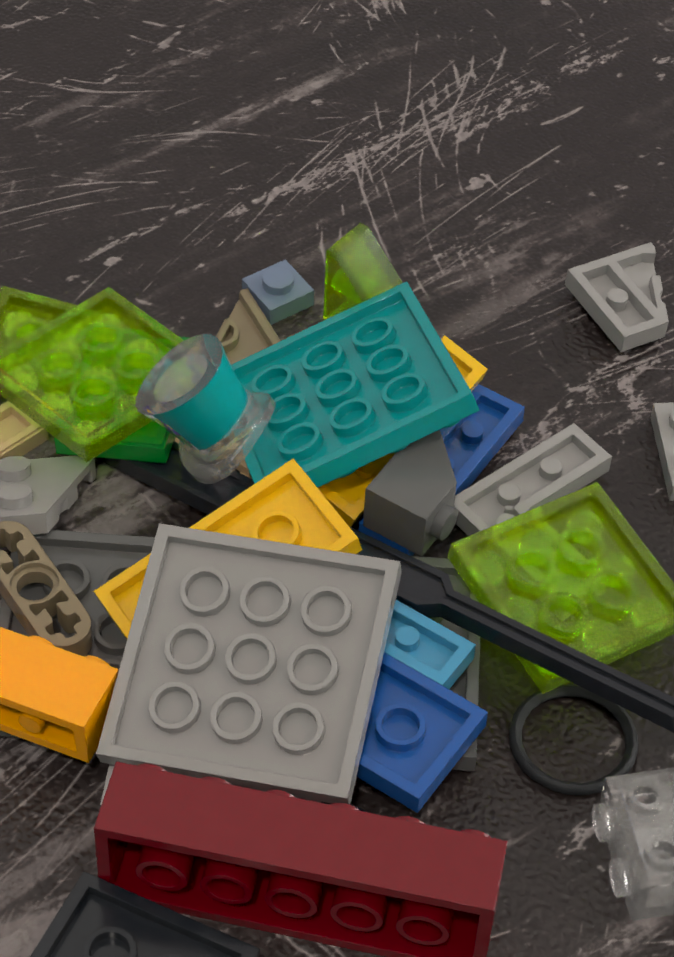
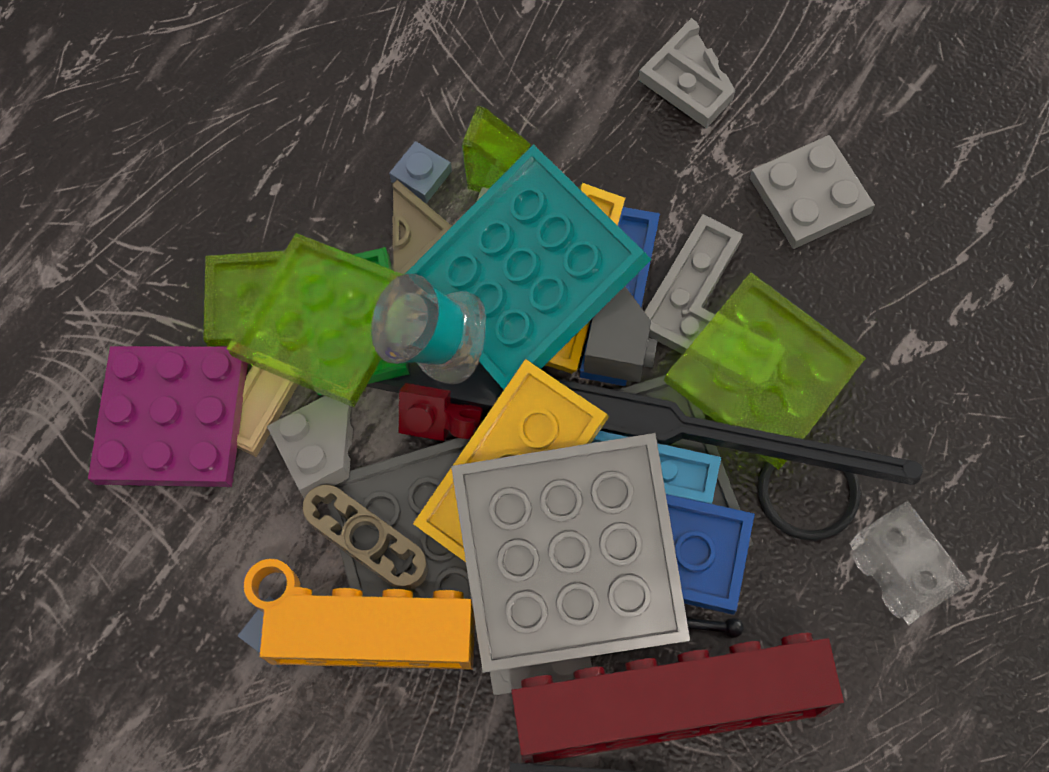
camera: 15 degrees left, 20 degrees up
none -> dark red plate [398,383,482,441]

